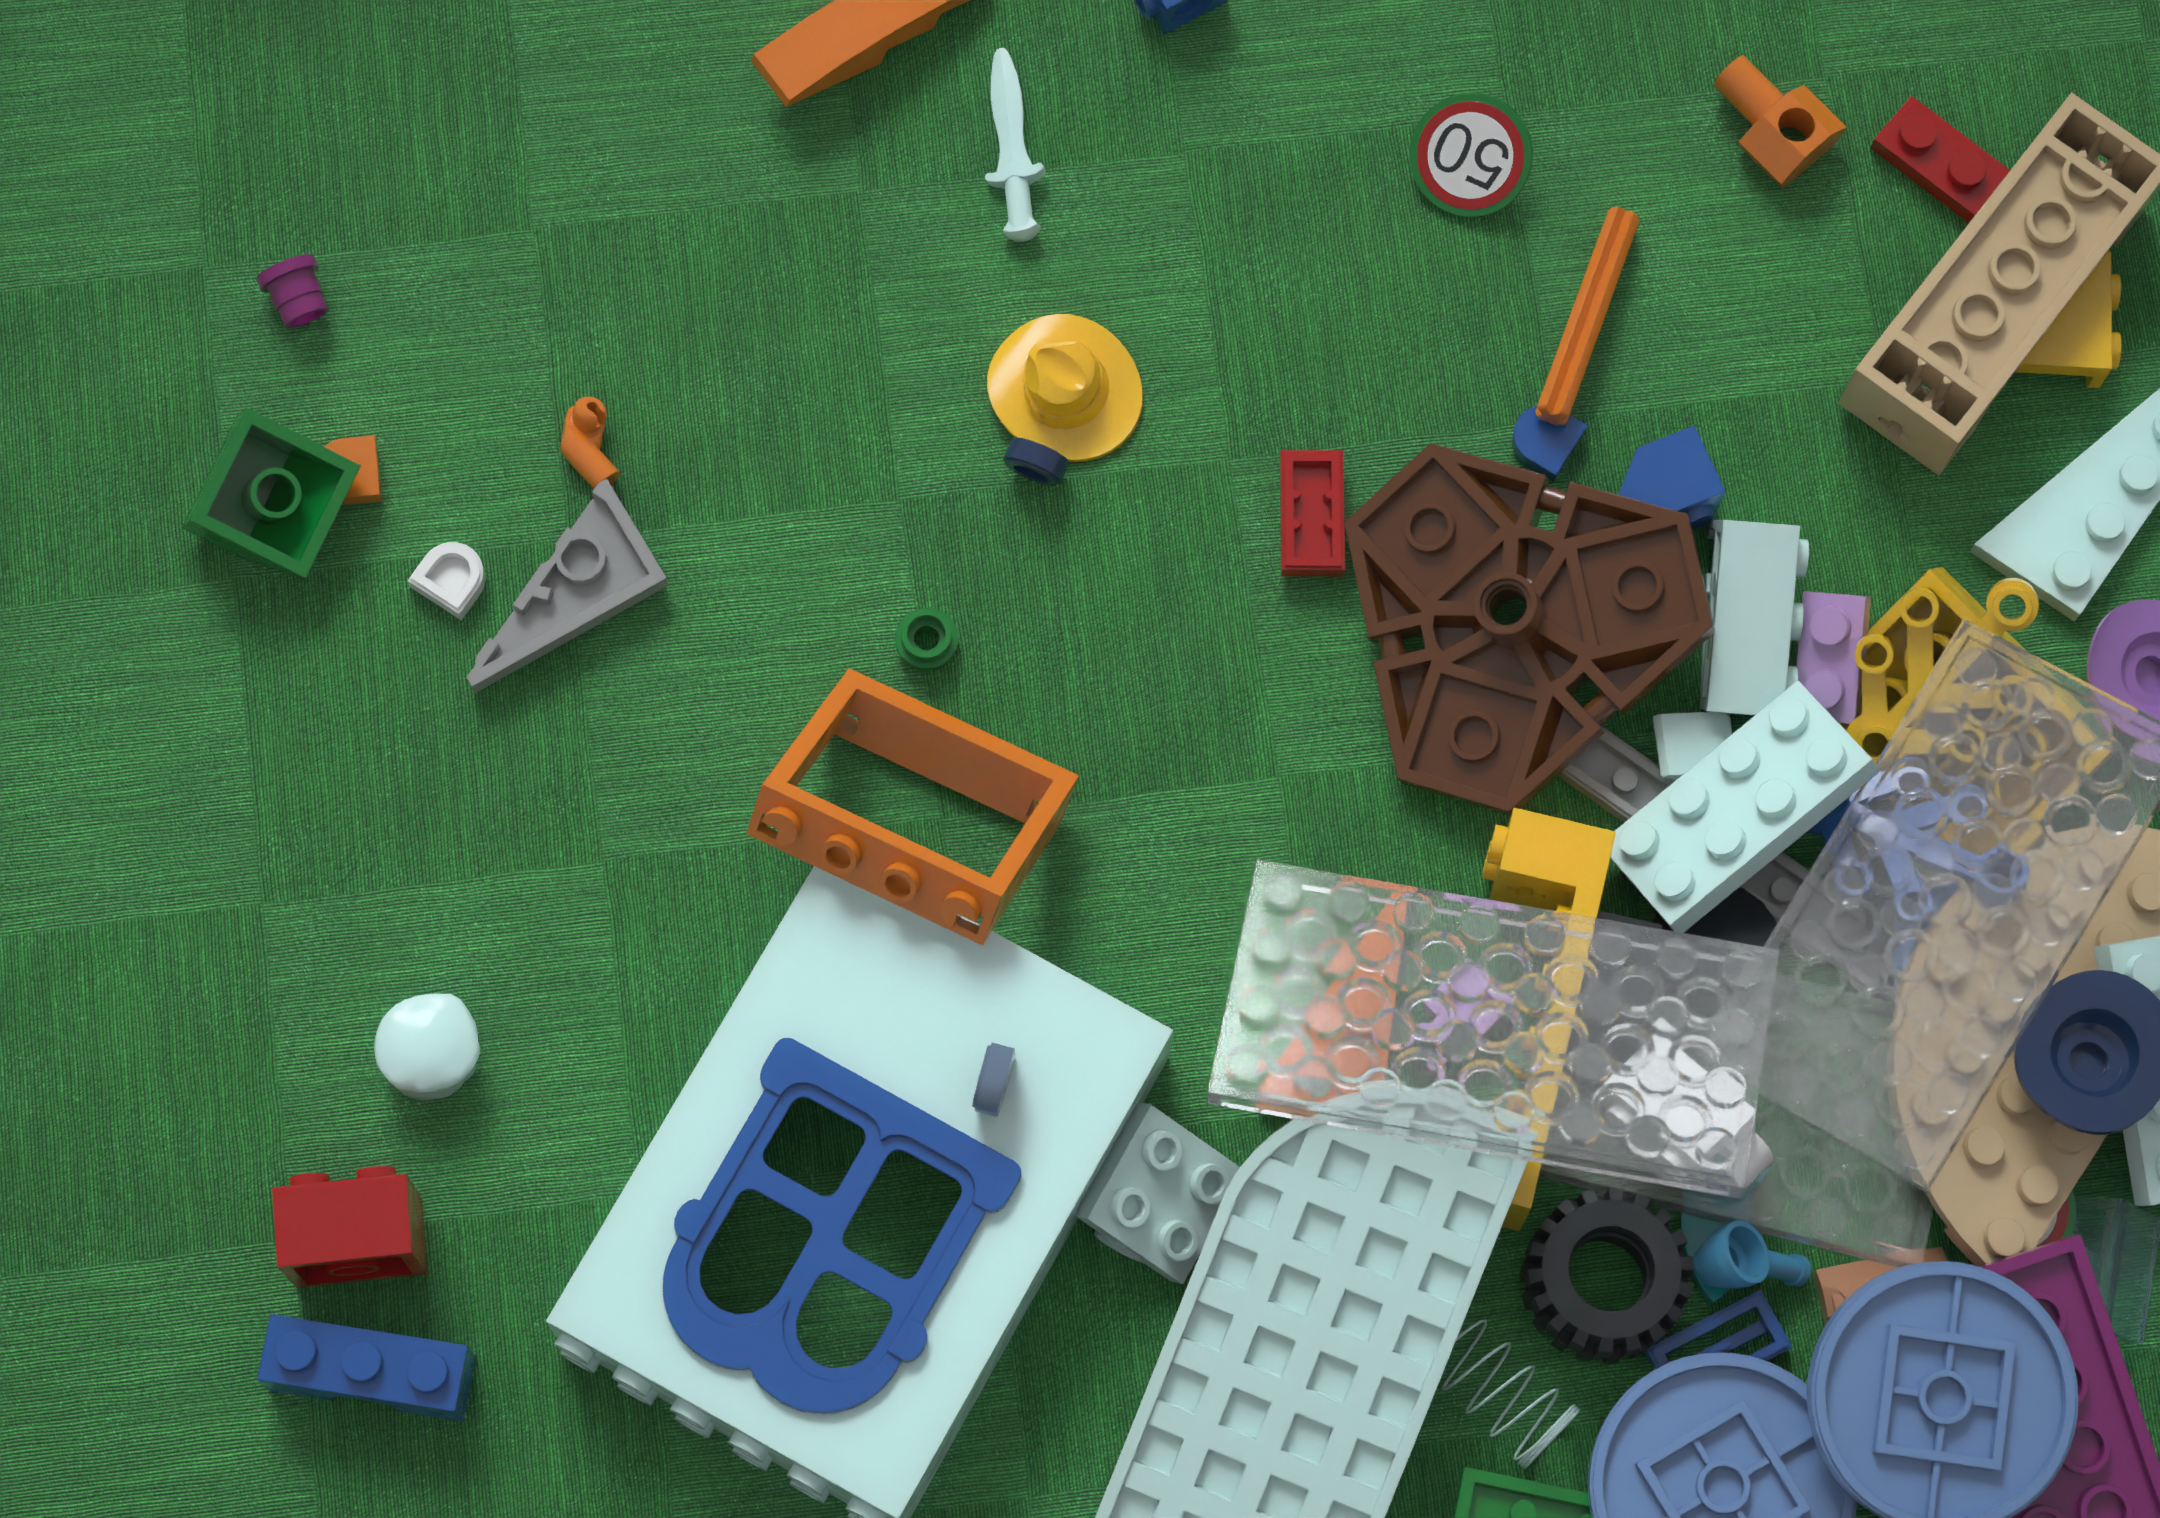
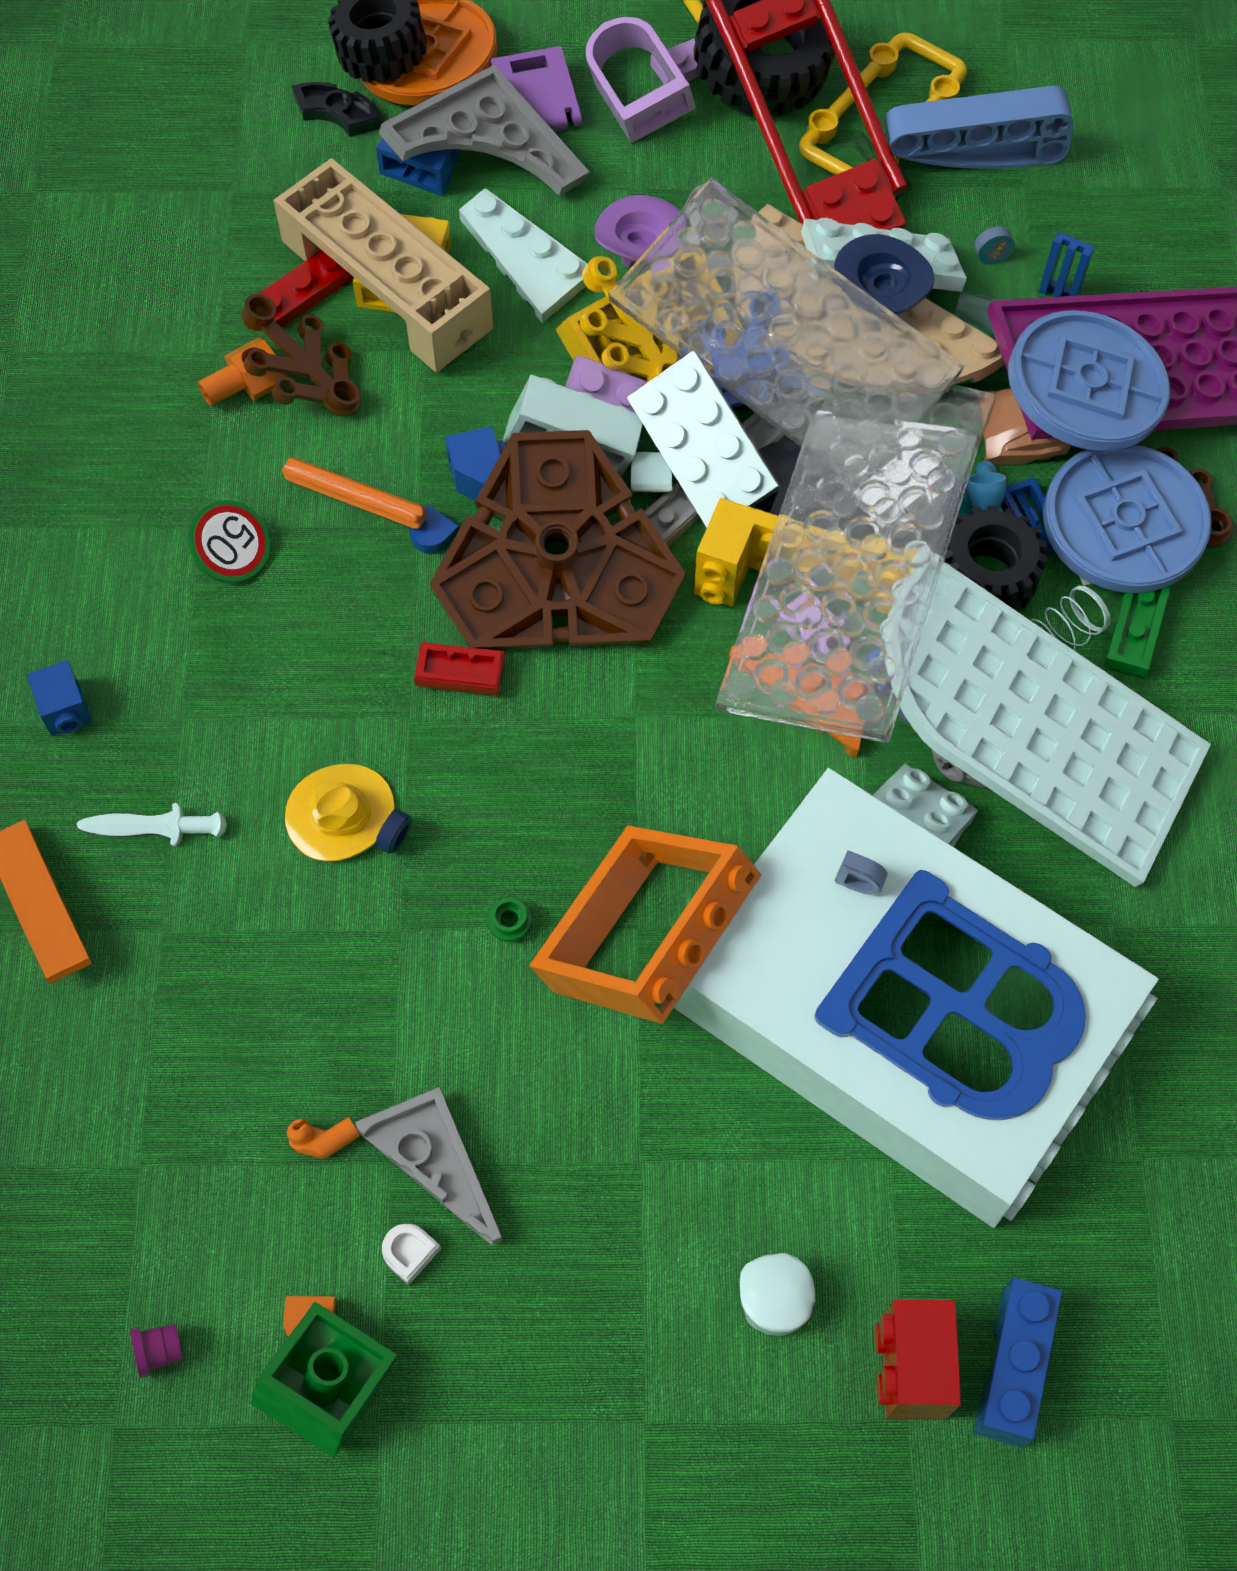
camera: 80 degrees left, 10 degrees down
none -> reddish brown plant [241,294,361,417]

